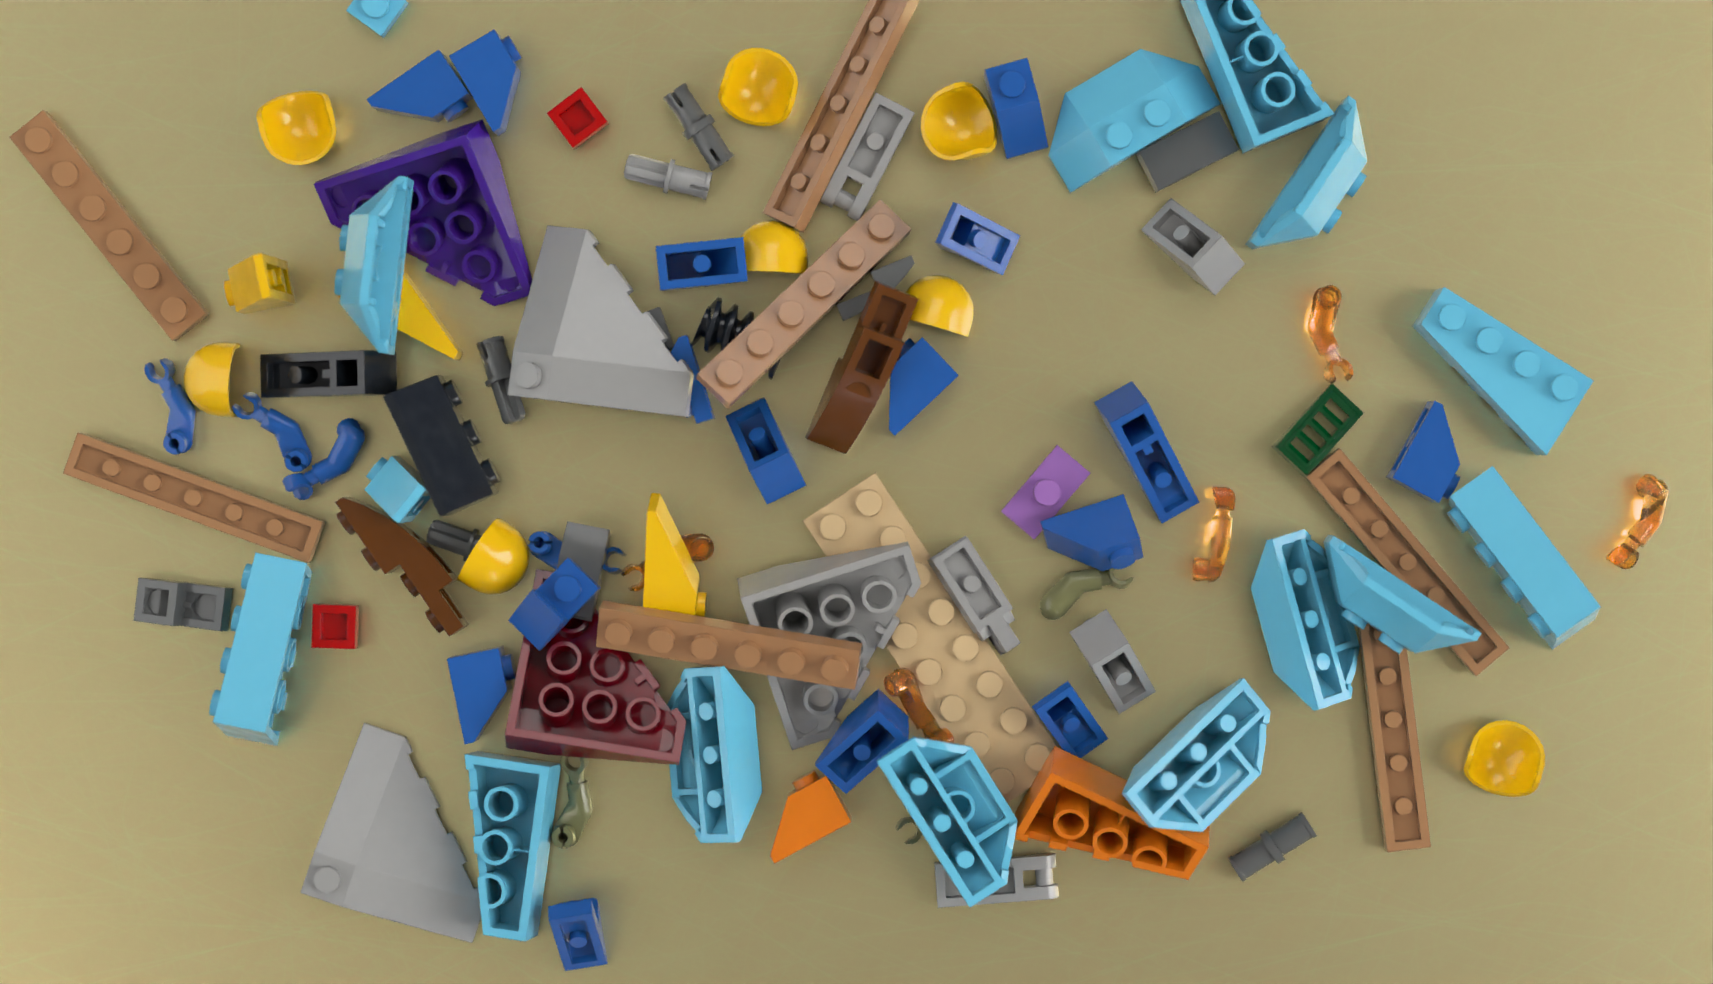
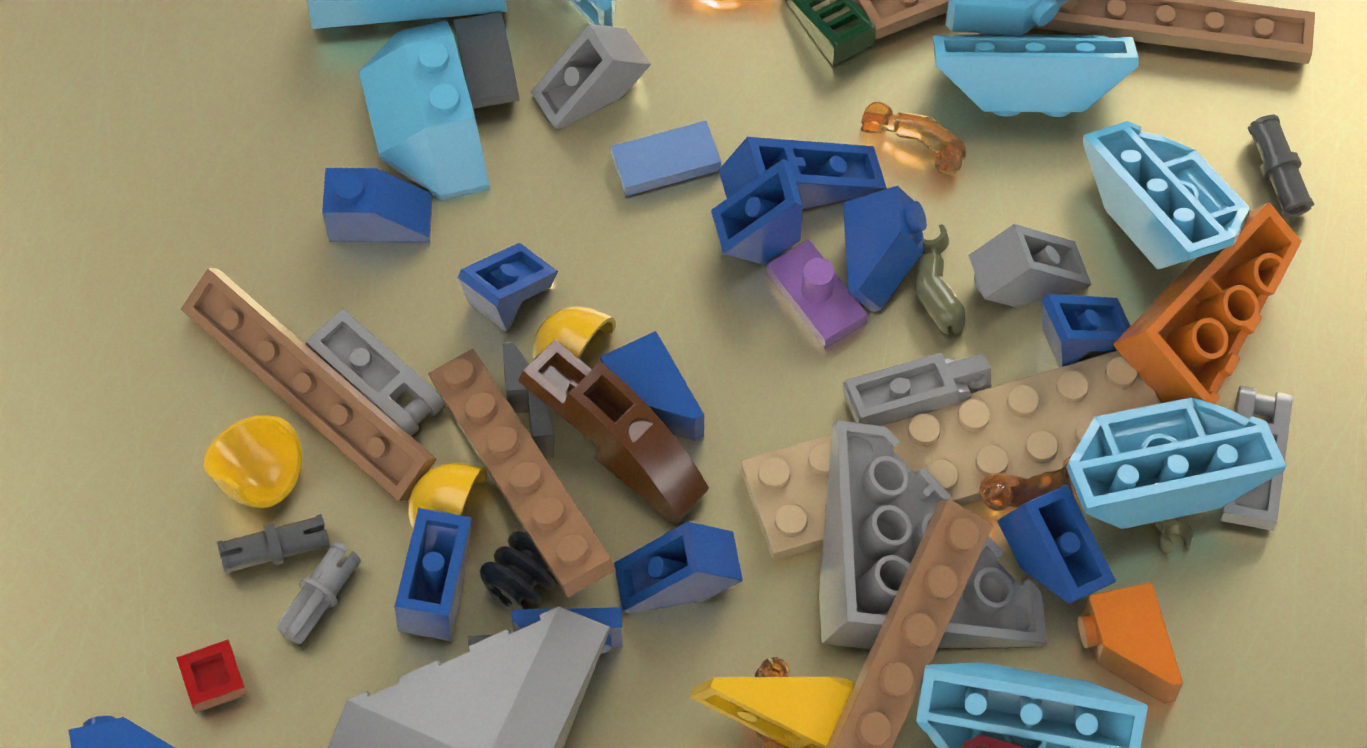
camera: 75 degrees left, 25 degrees down
yellow helmet [921,82,997,160] -> none
none -> medium blue tile [611,121,721,197]
none -> blue slope [711,159,803,265]

